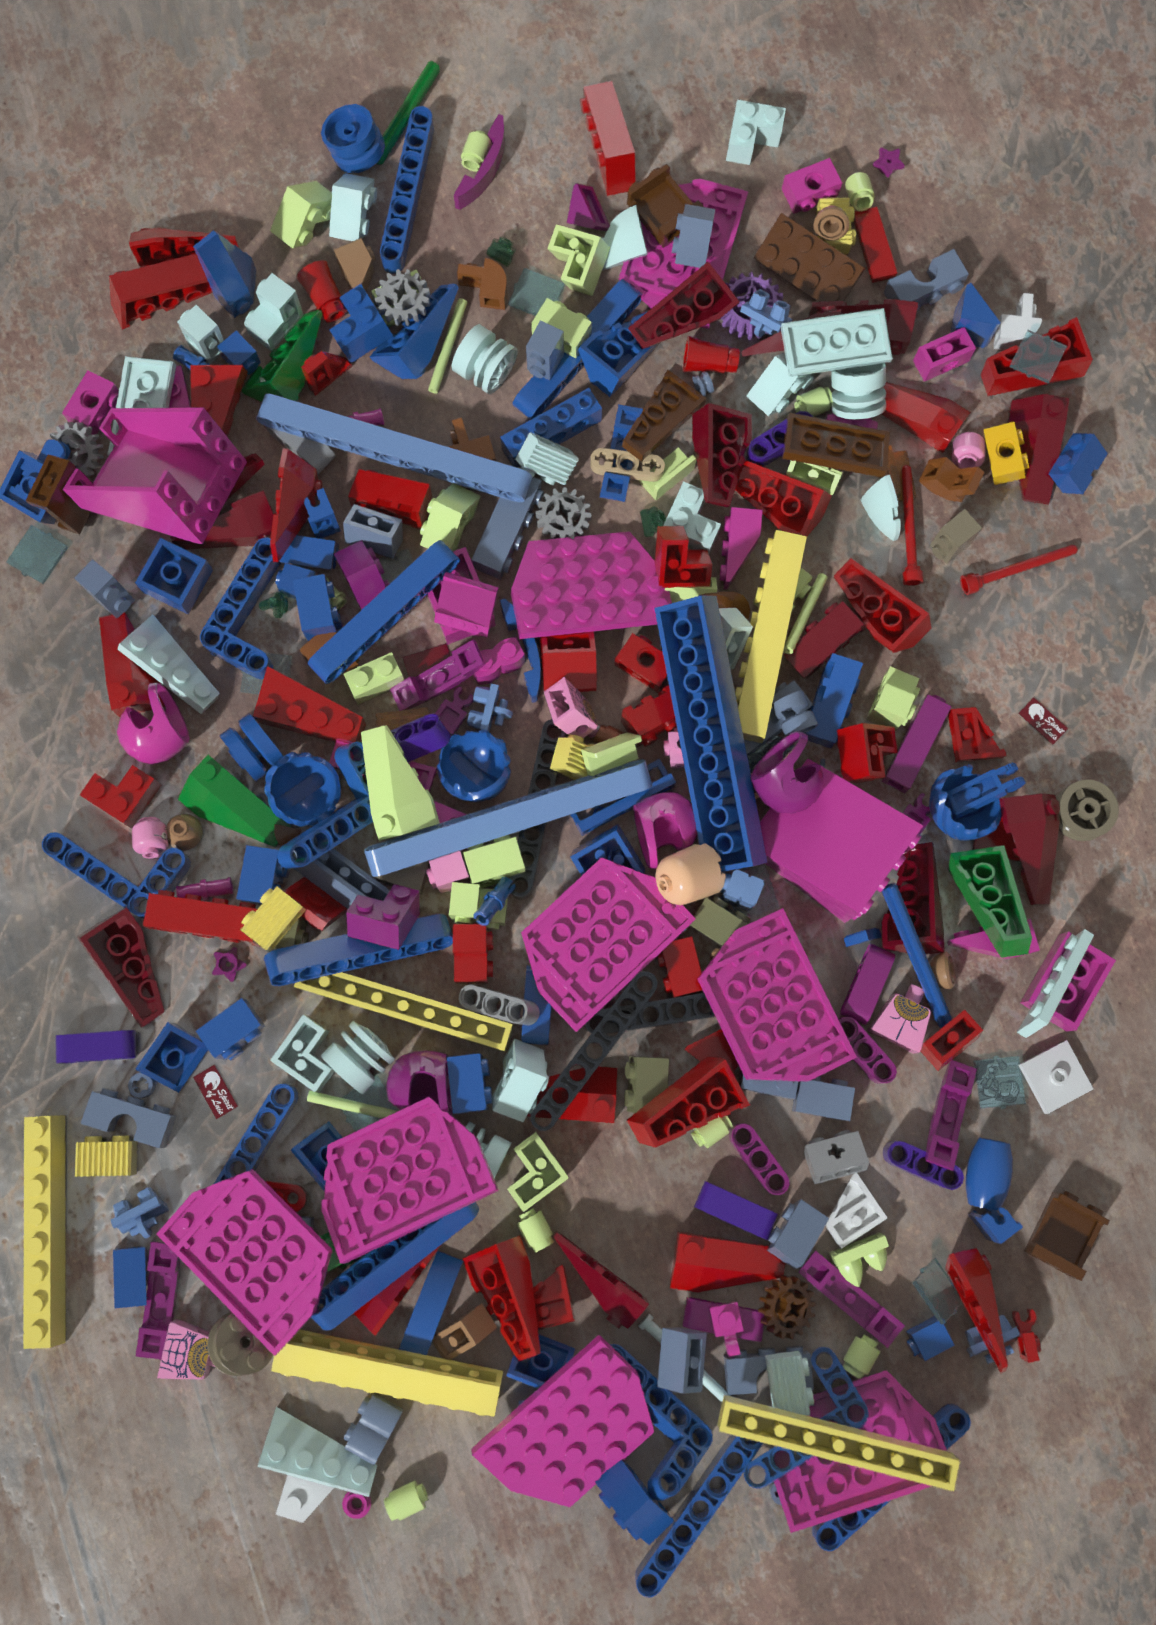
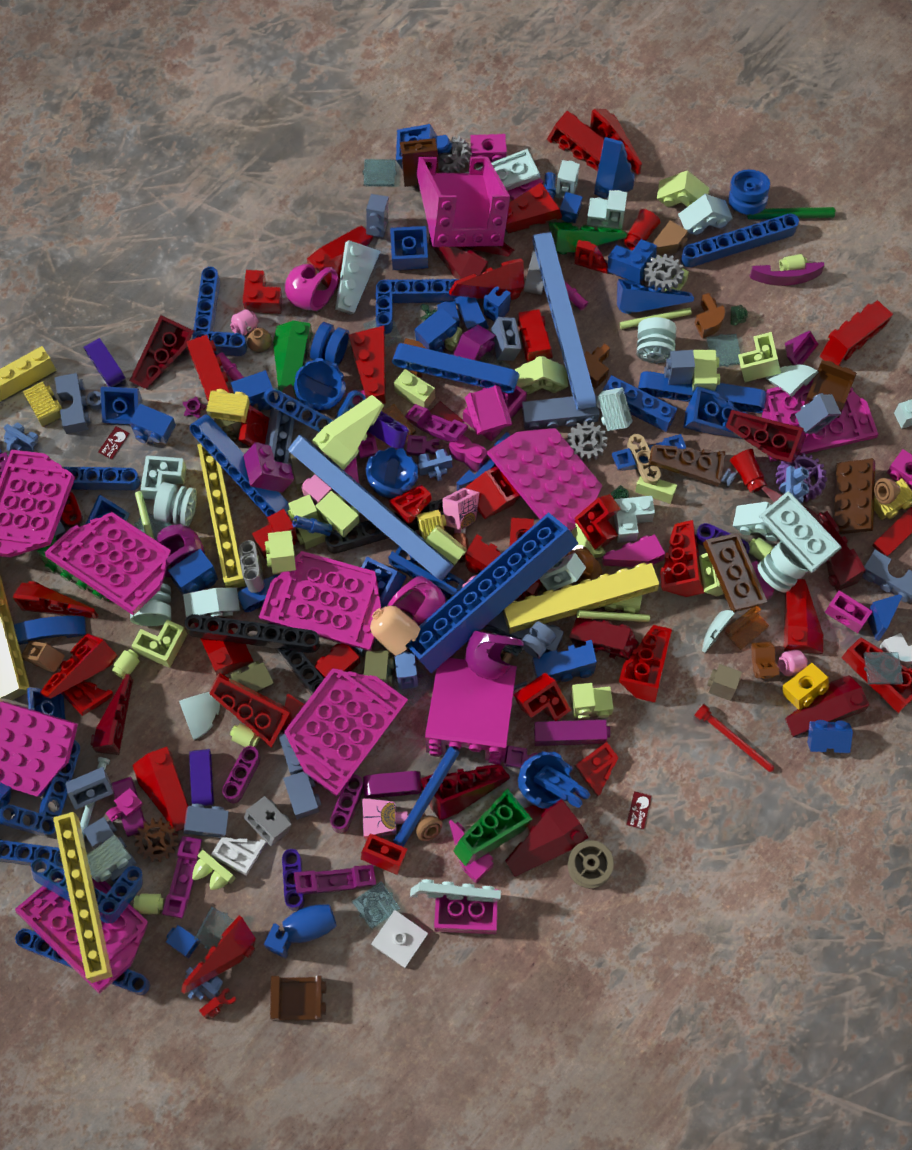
camera: 65 degrees right, 10 degrees down
blue beam [311,1202,479,1331] -> none
dark red wedge [692,403,752,507] -> none
blue tile [844,928,882,947] -> none
red piece [901,465,924,586] -> none
none -> light aqua brick [179,692,220,740]
none -> yellowish green brick [265,531,296,575]
none -> red wing [389,485,432,524]

